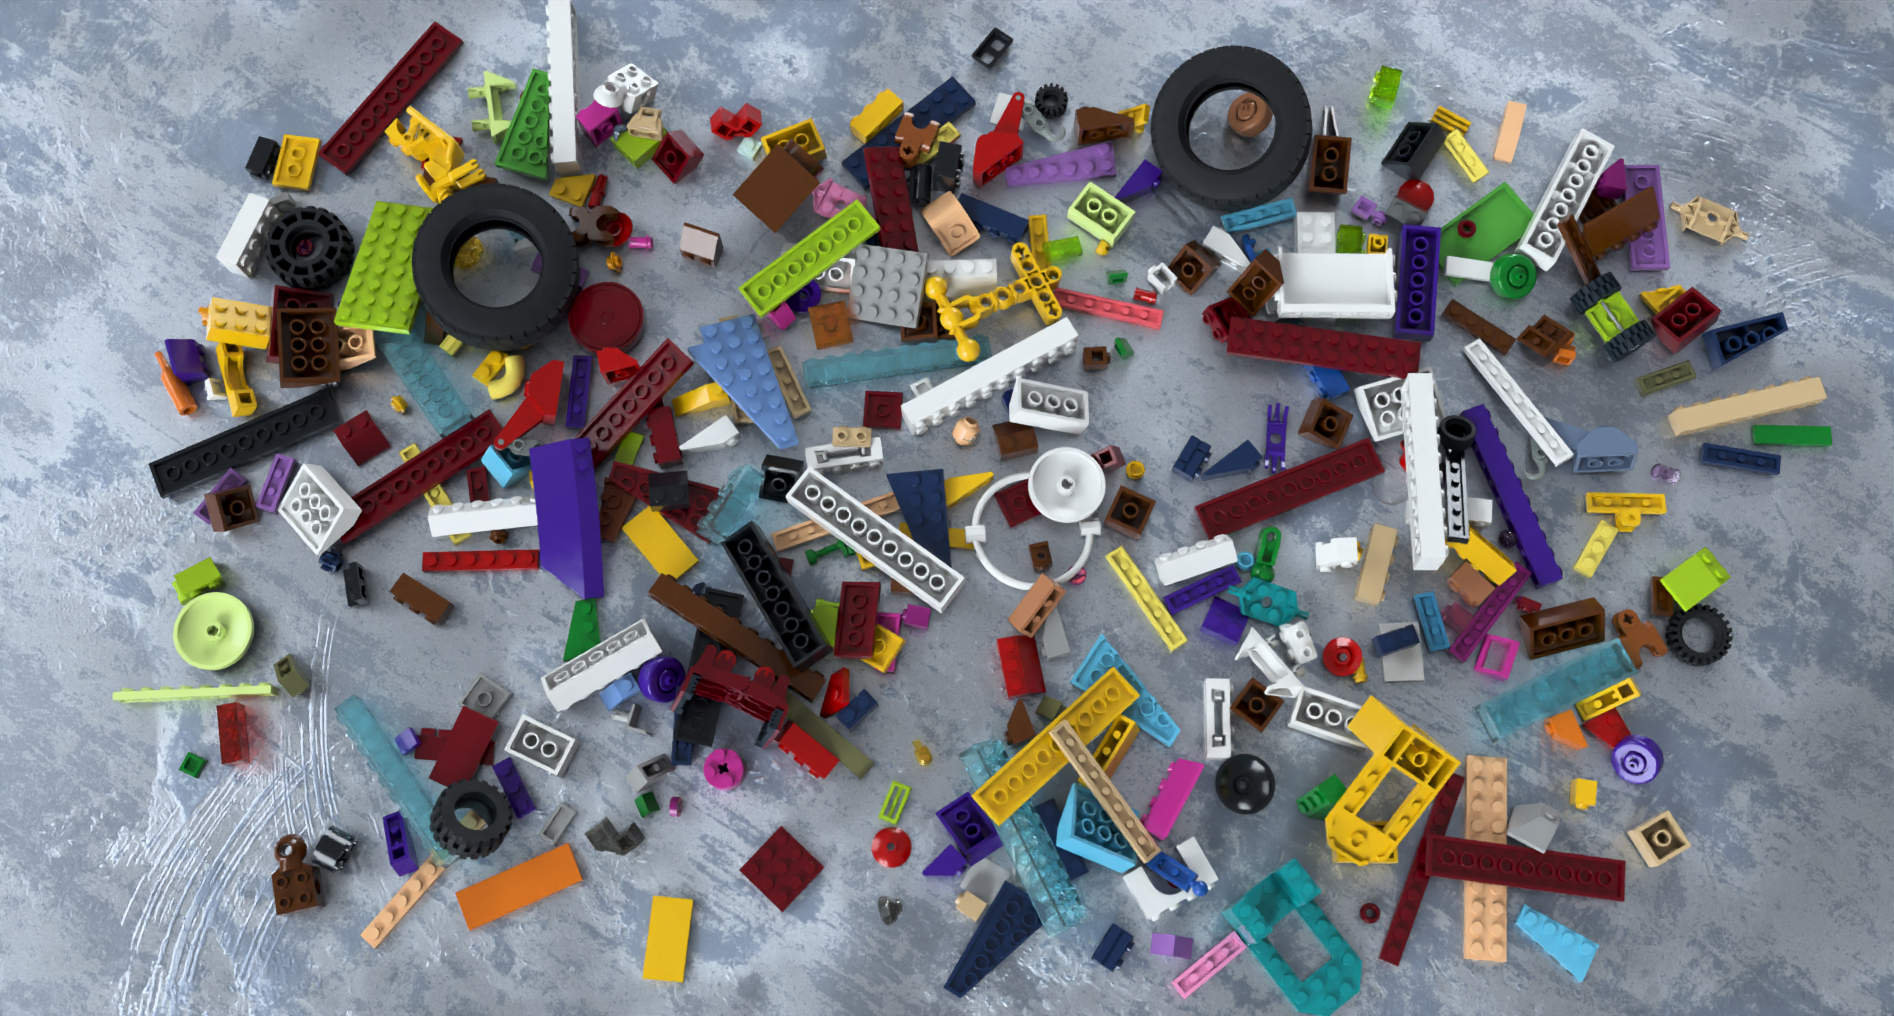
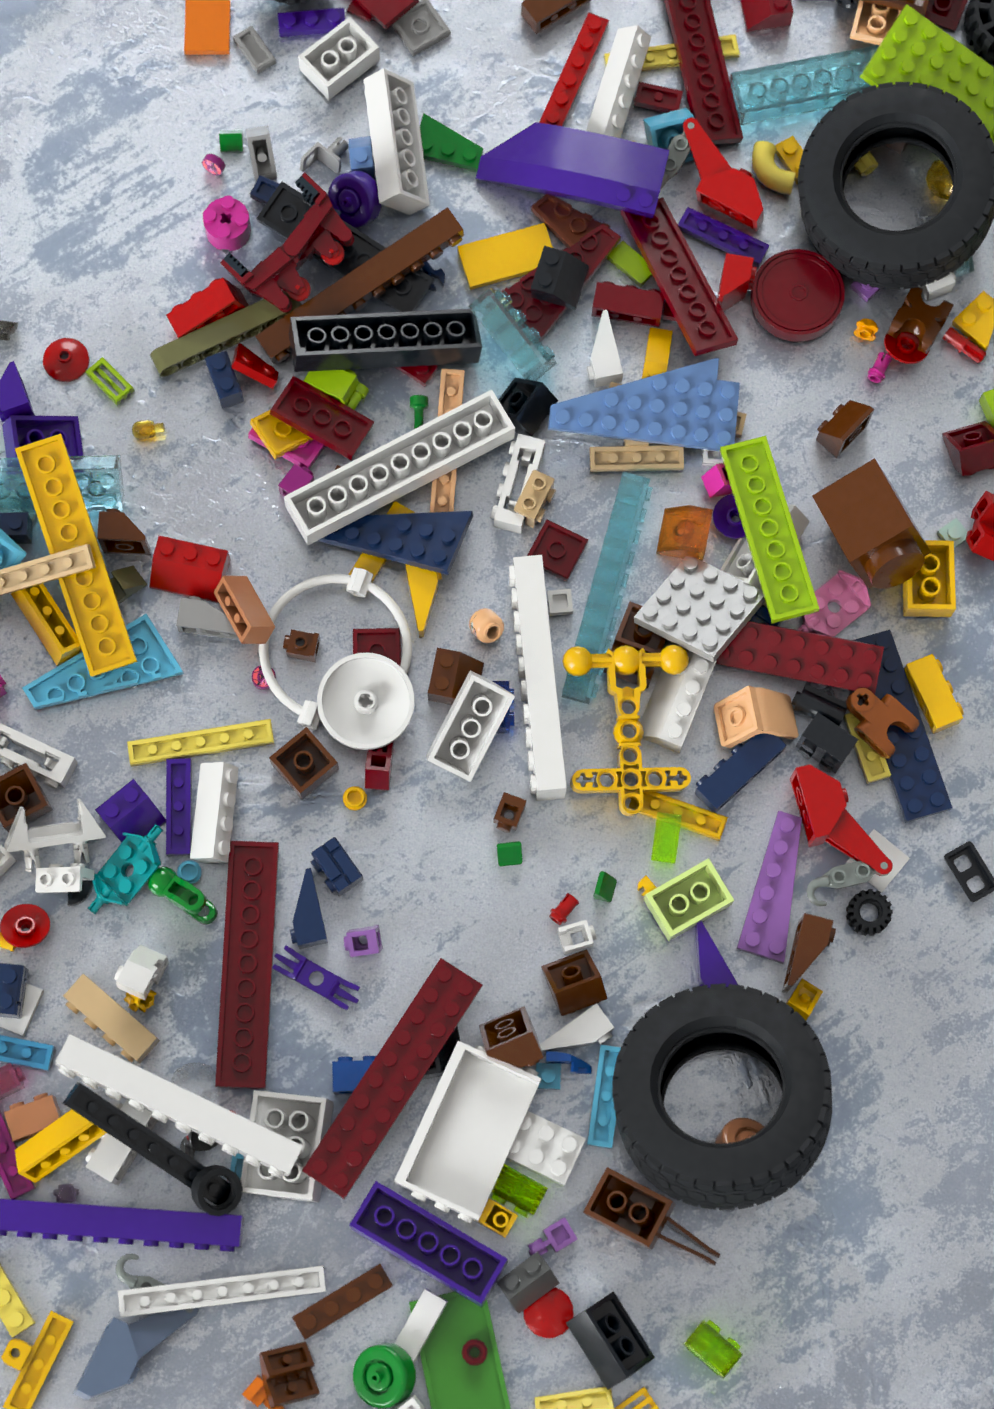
camera: 110 degrees right, 0 degrees up
yellow plate [390,395,408,413] -> none
reddish brown plate [489,529,508,544] -> none
clear smoke brick [585,816,645,856] -> none
yellow tile [642,896,694,983] -> none
dark red plate [739,826,825,913] -> none
coral tile [1053,287,1164,330] -> none
dark red plate [1202,297,1251,344] -> none
reddish brown slope [1297,398,1354,449] -> none
none -> medium lavender brick [344,925,383,957]

